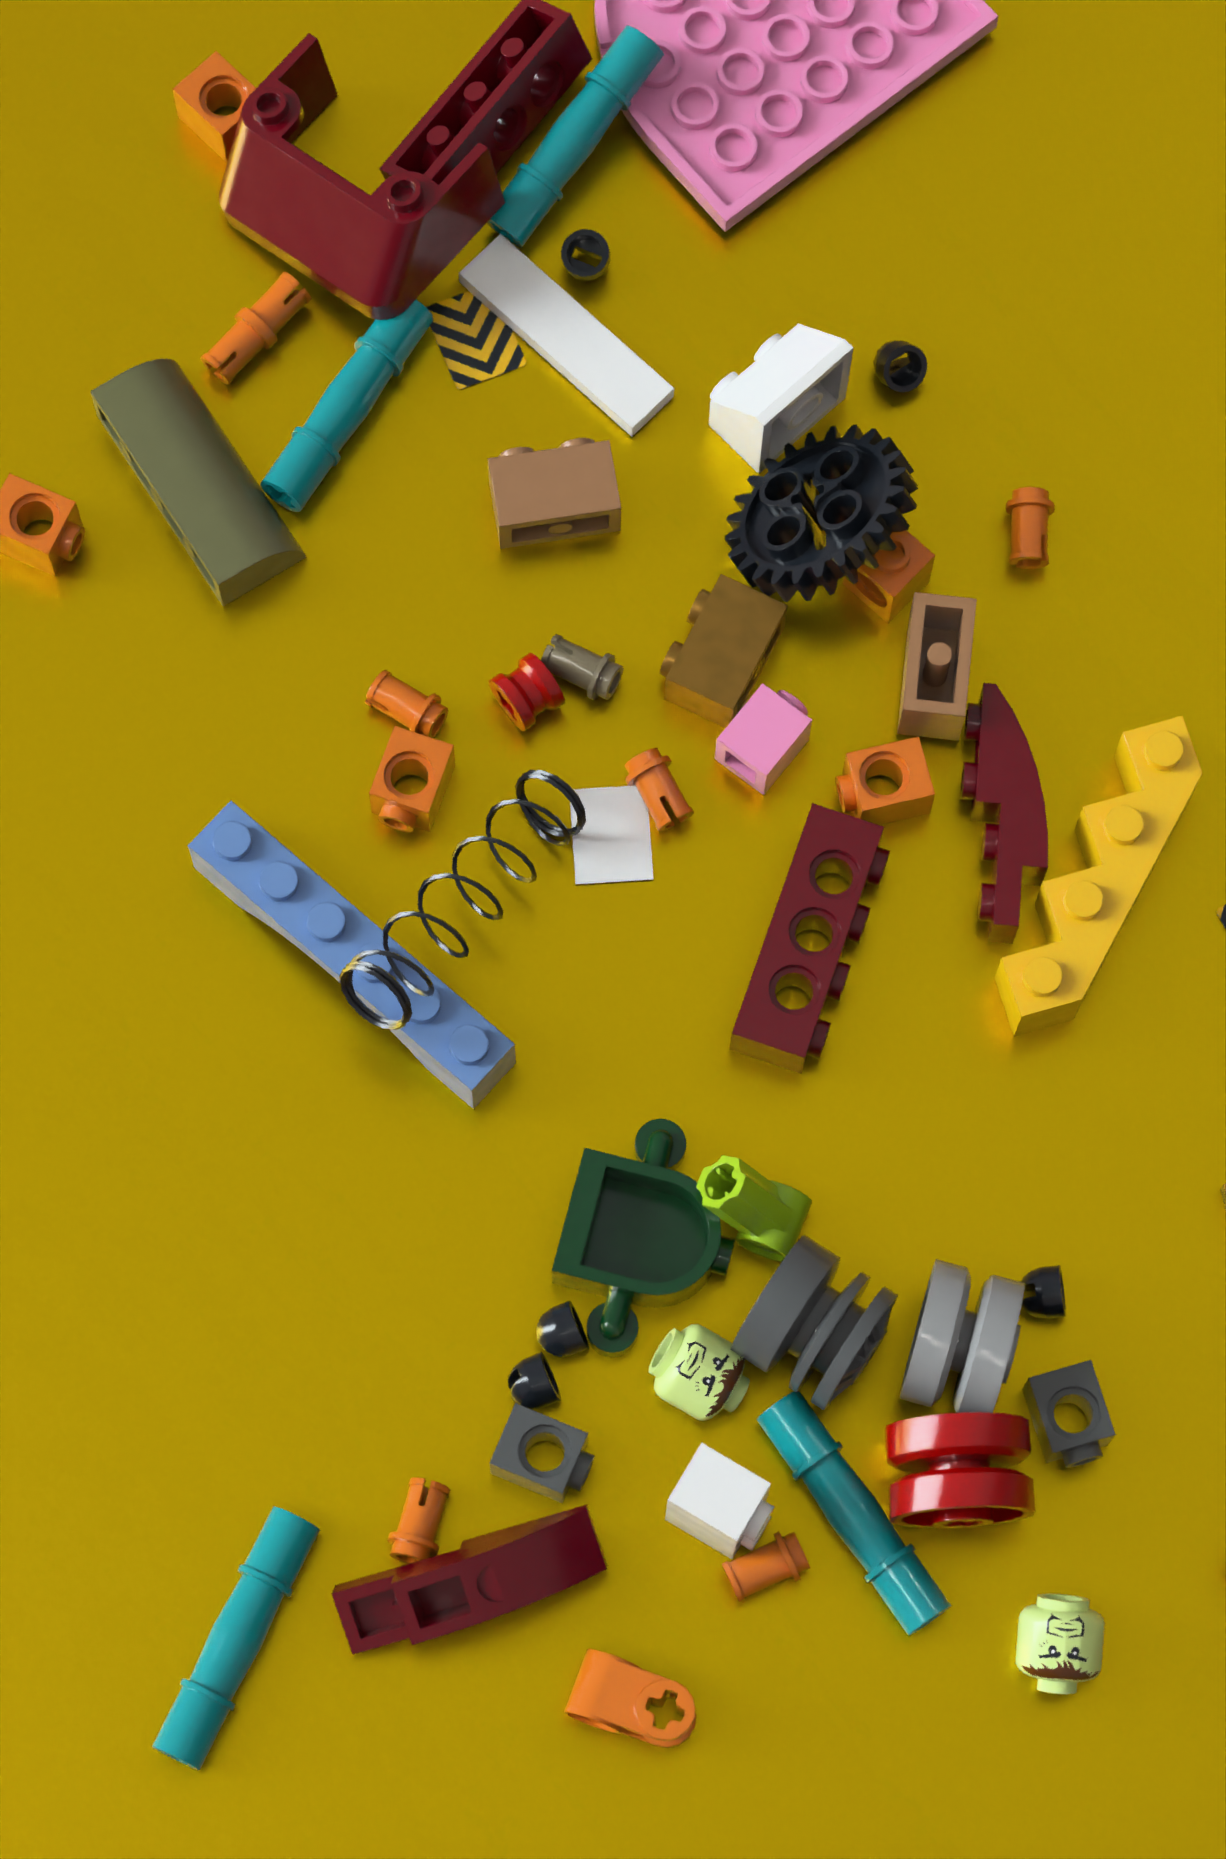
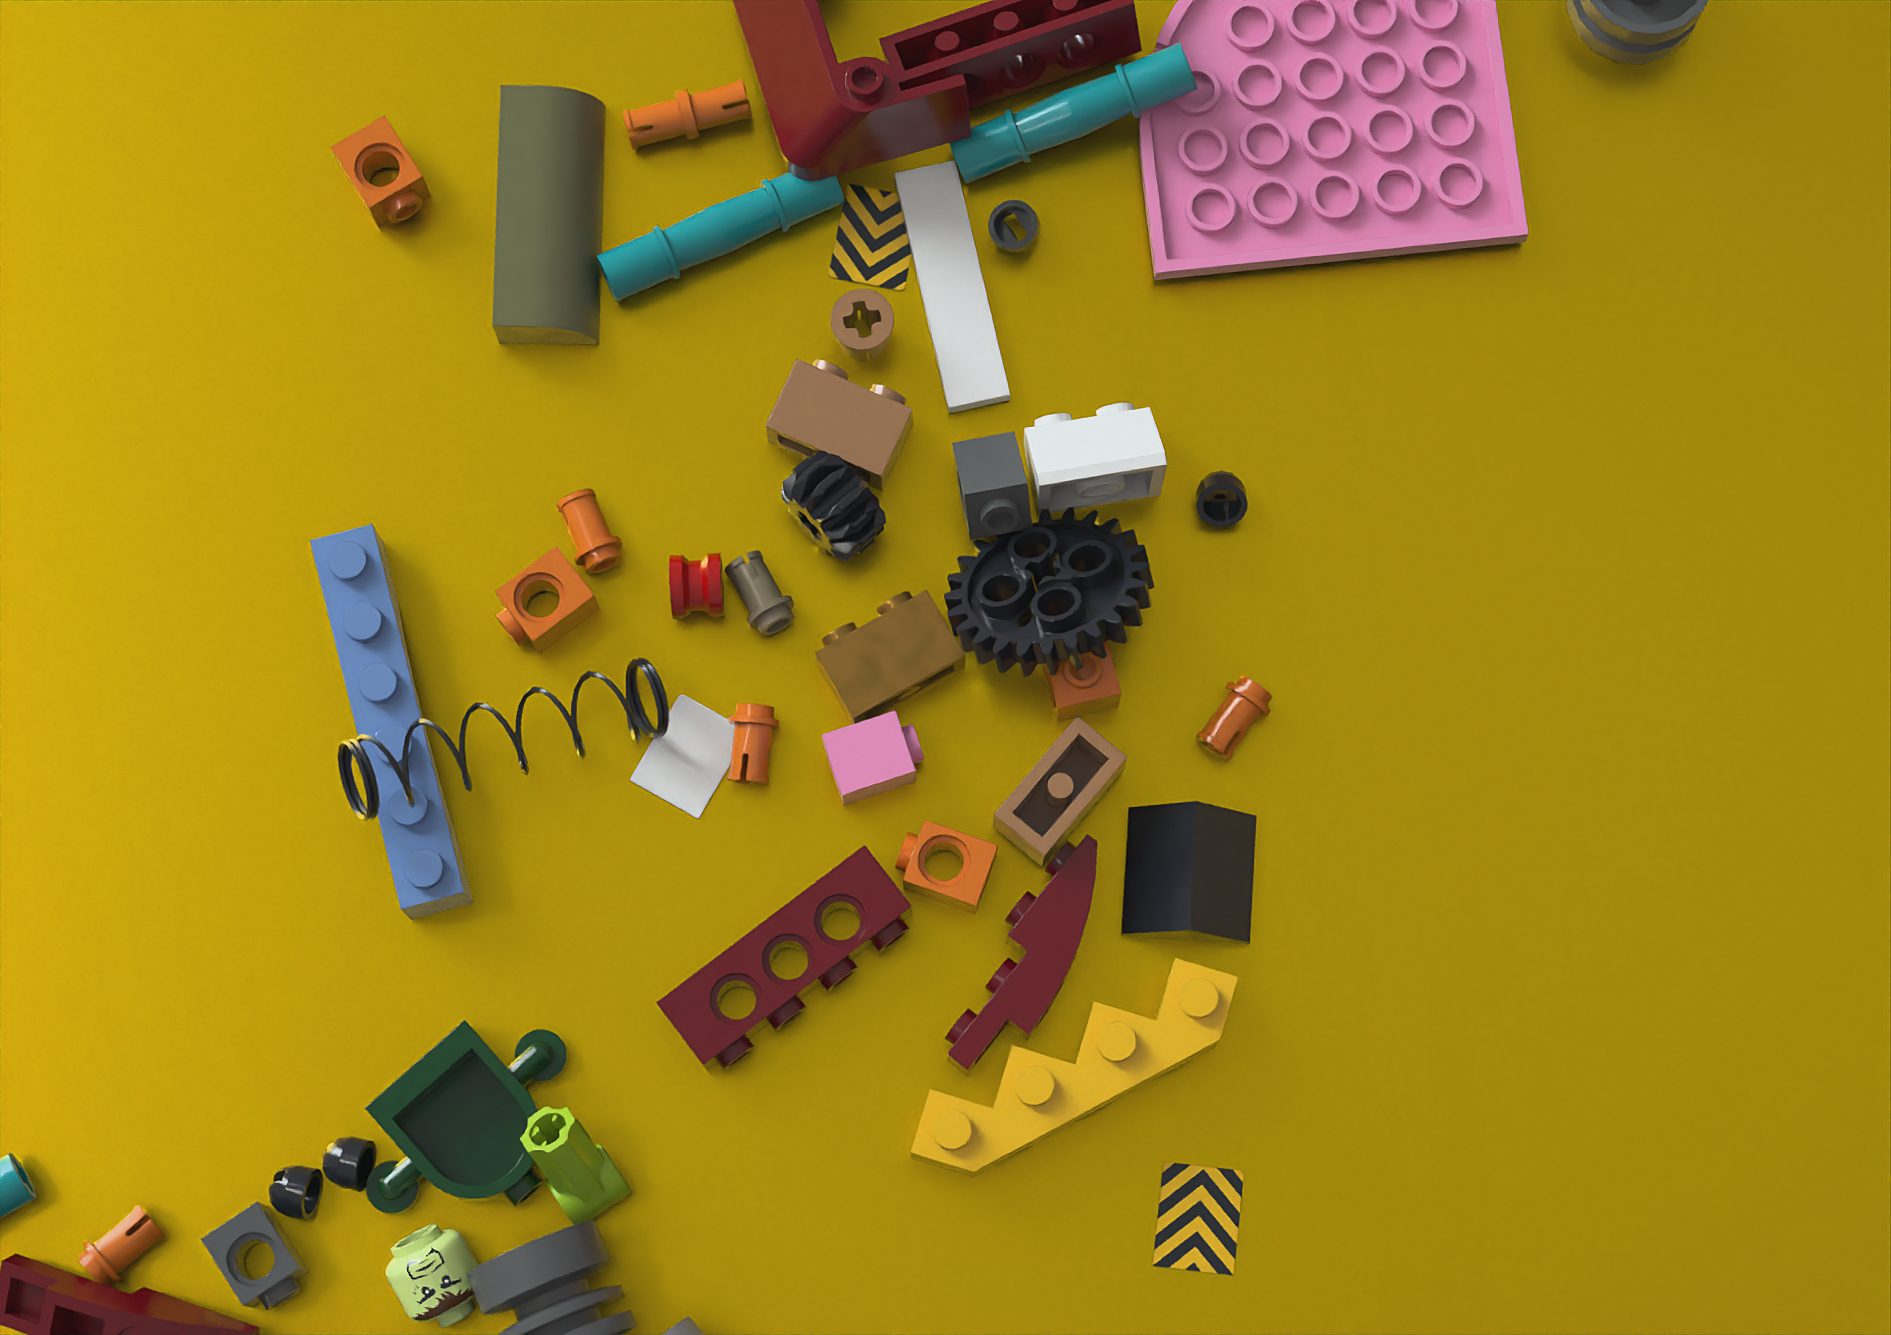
camera: 35 degrees right, 5 degrees up
none -> black gear [781,450,886,561]
none -> medium nougat bush [831,289,894,361]
none -> dark grey brick [952,432,1032,540]
none -> black slope [1121,801,1257,944]

